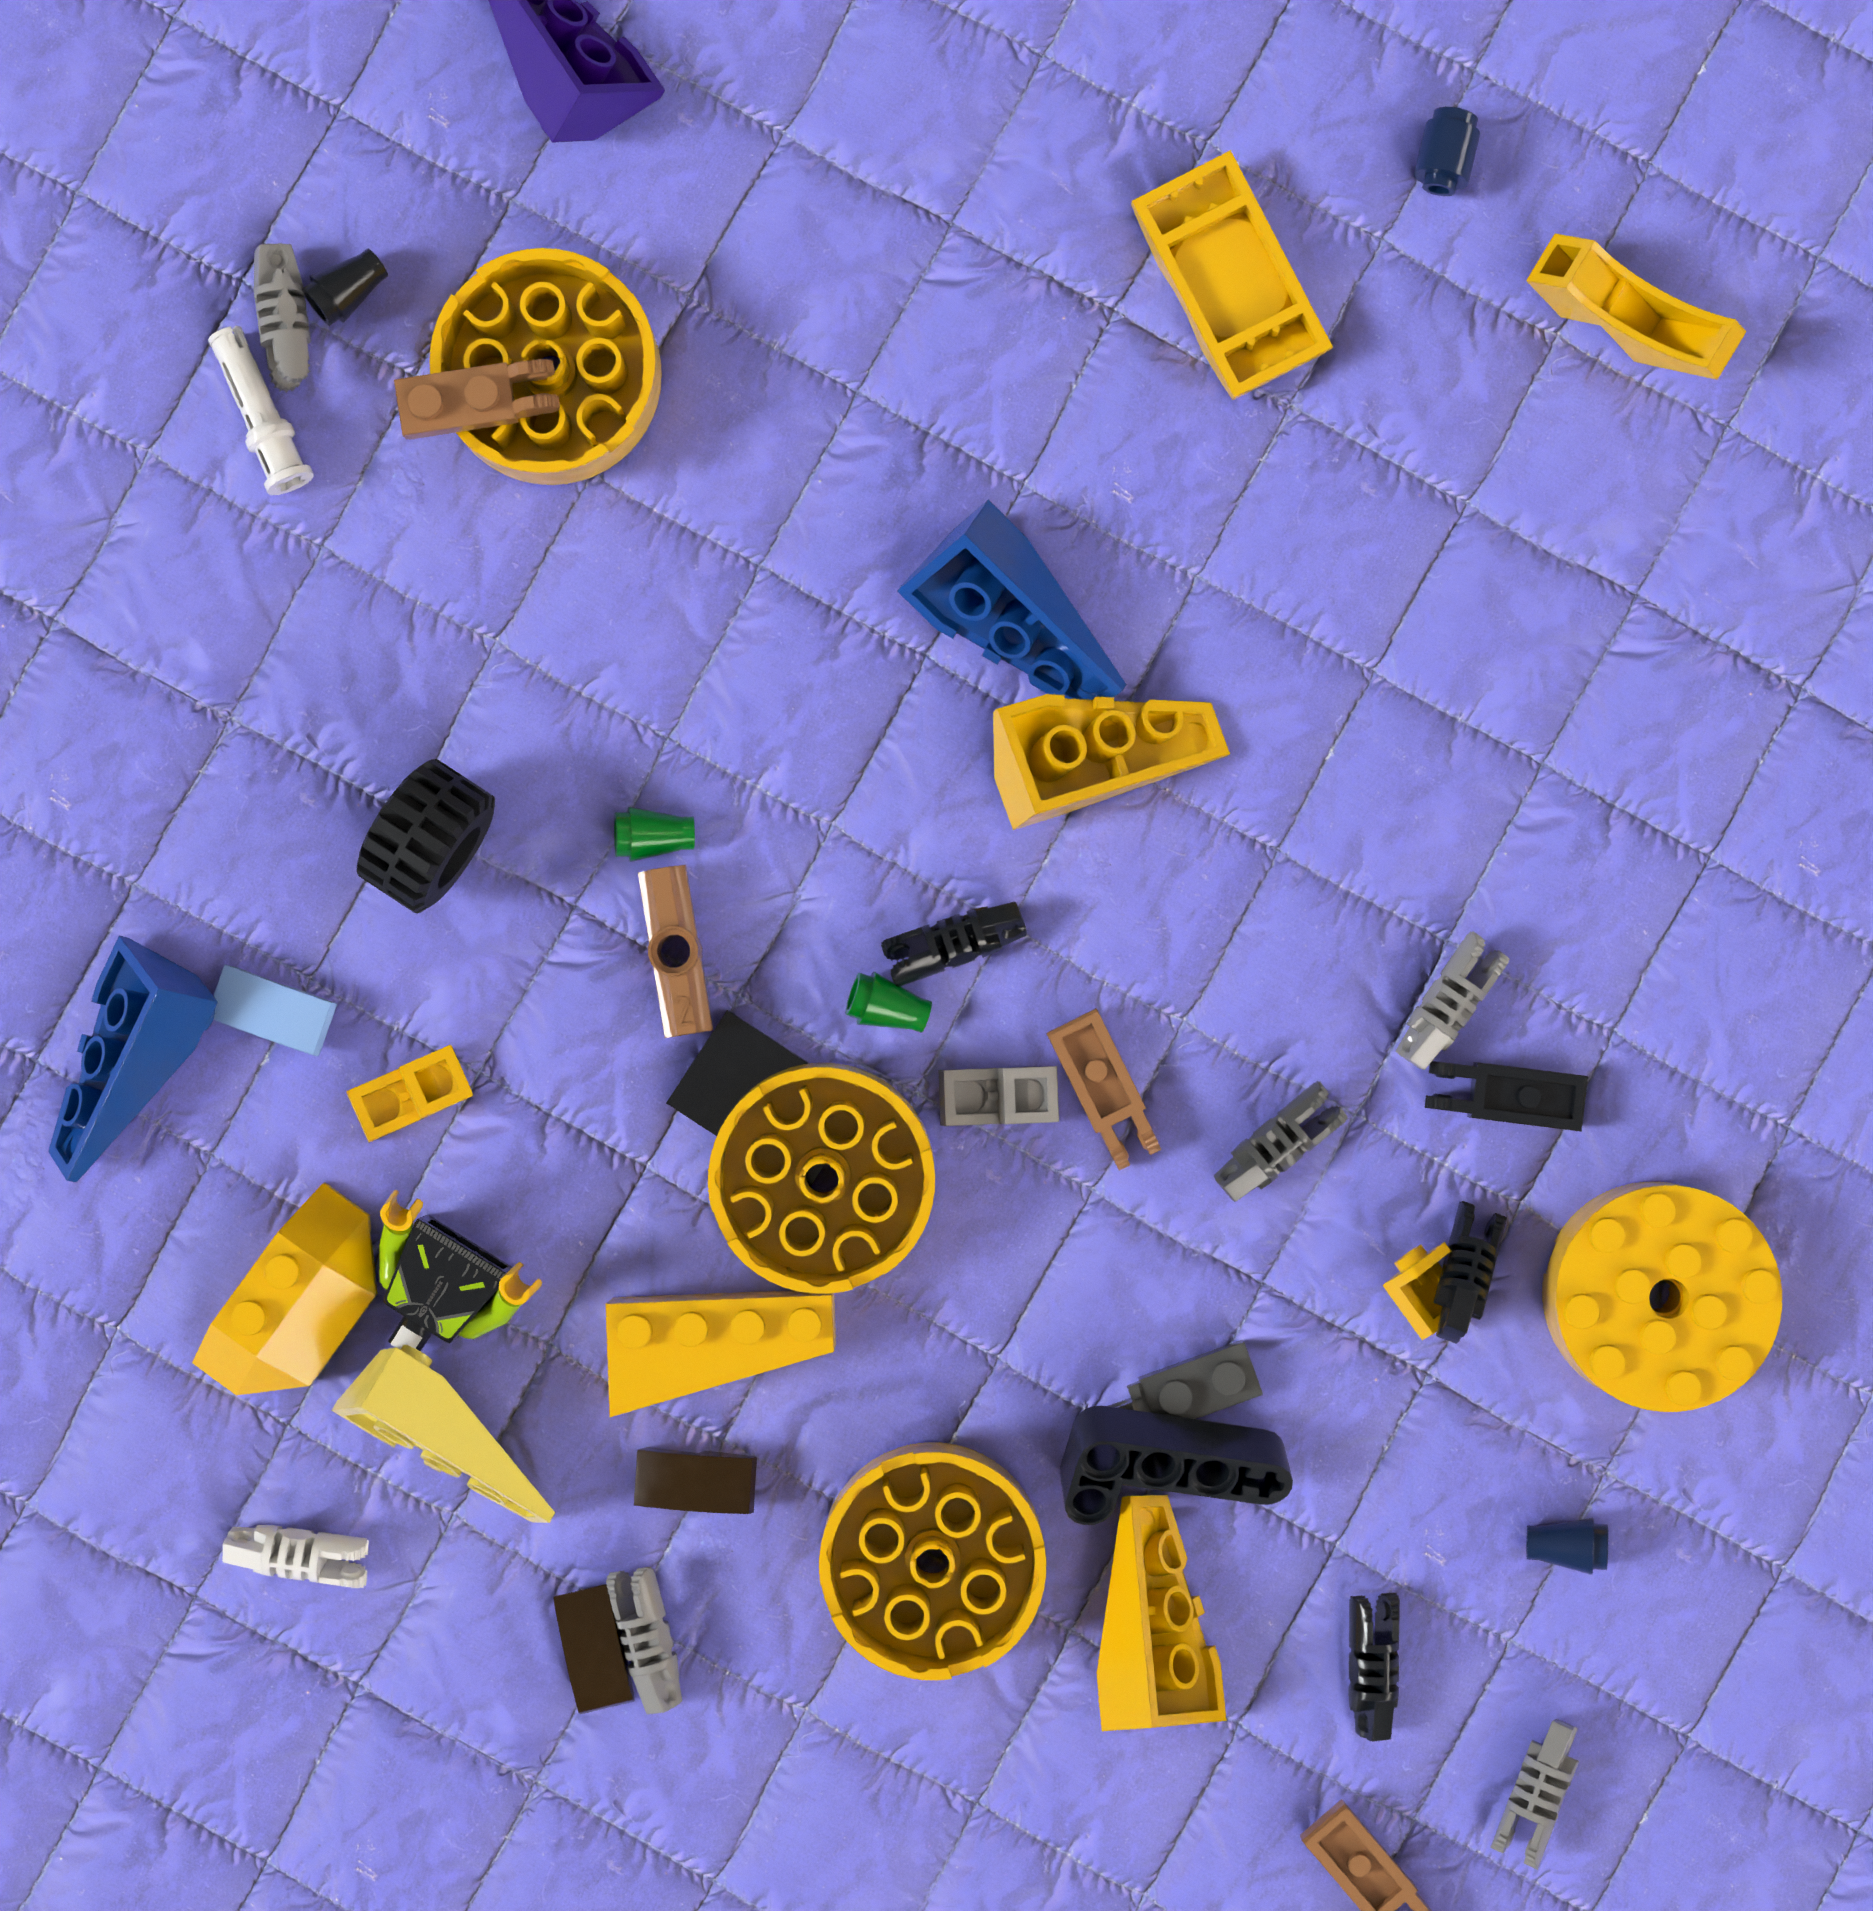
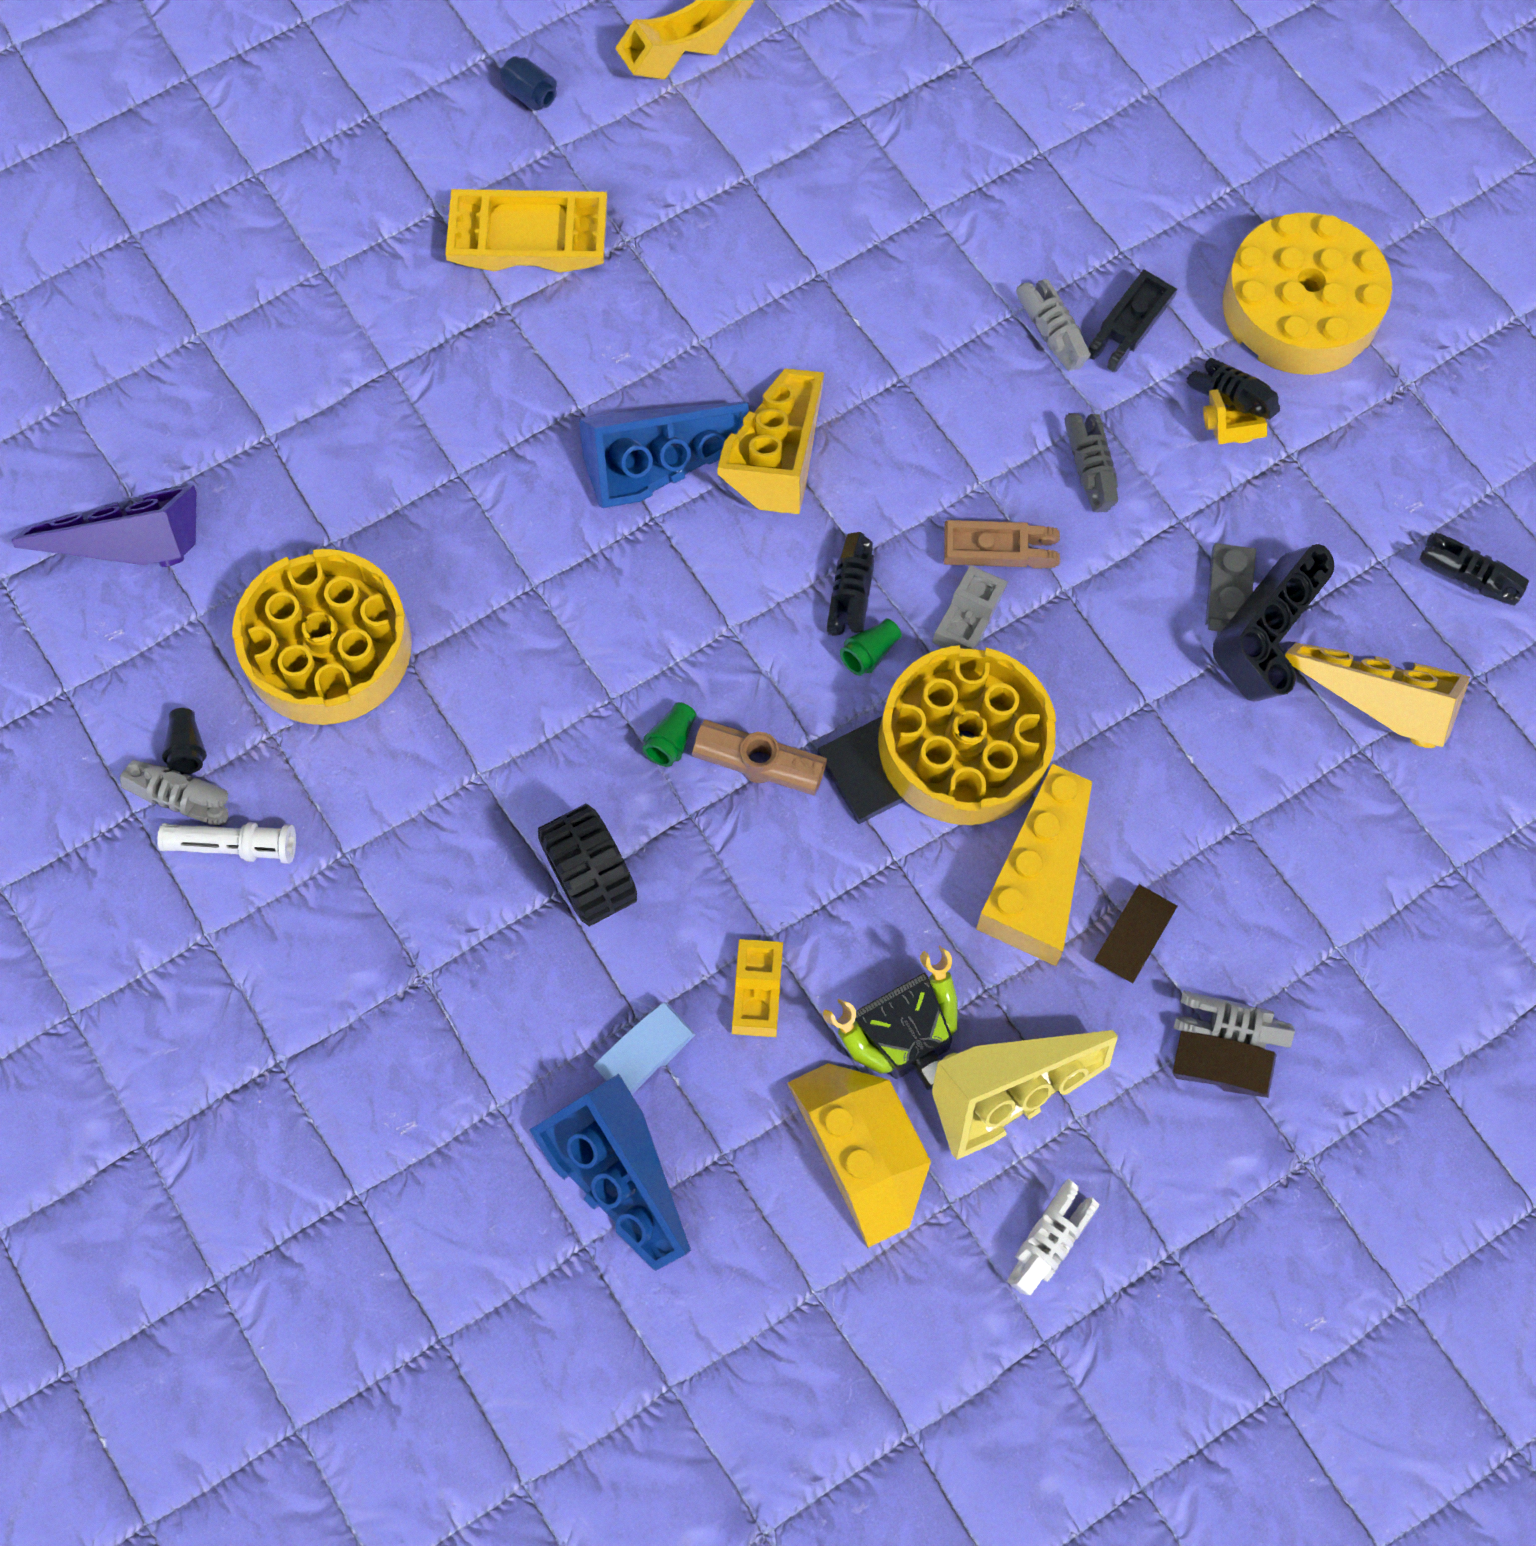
camera: 65 degrees left, 20 degrees down
medium nougat hinge [394,359,560,440] -> none
yellow brick [819,1442,1046,1680] -> none
dark blue cone [1526,1518,1608,1575] -> none

